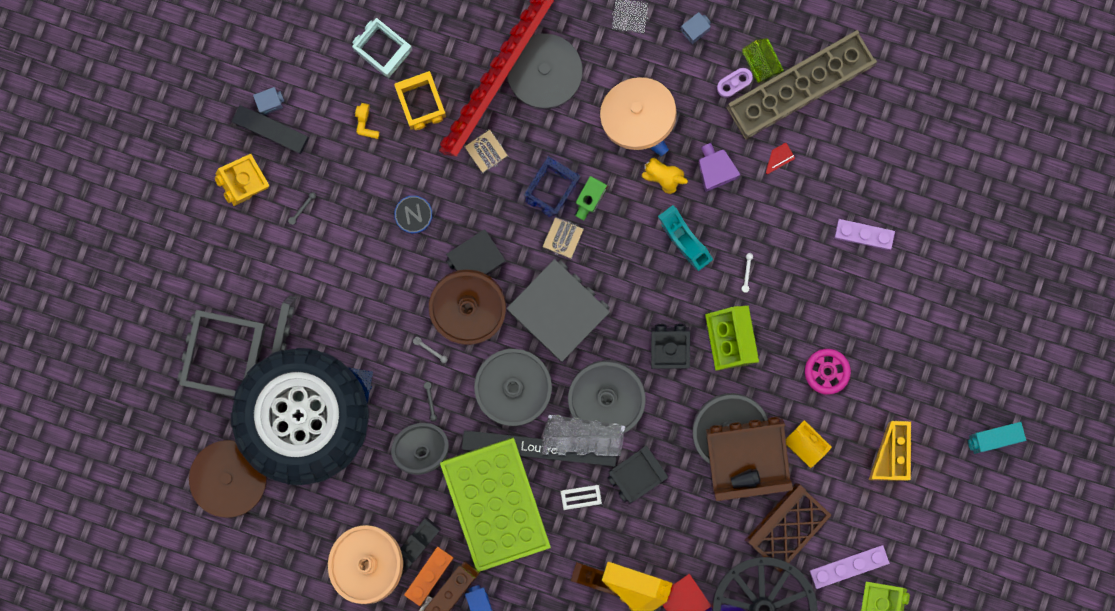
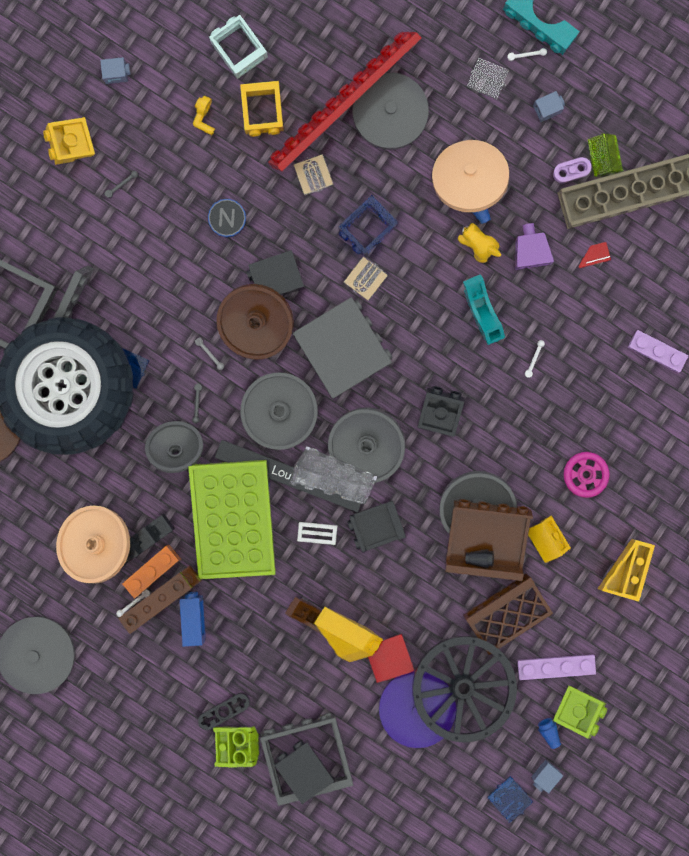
camera: 10 degrees right, 5 degrees up
black slope [231,105,309,154] -> none
bright green torso [574,176,609,220] -> none
lime slope [705,306,759,371] -> none

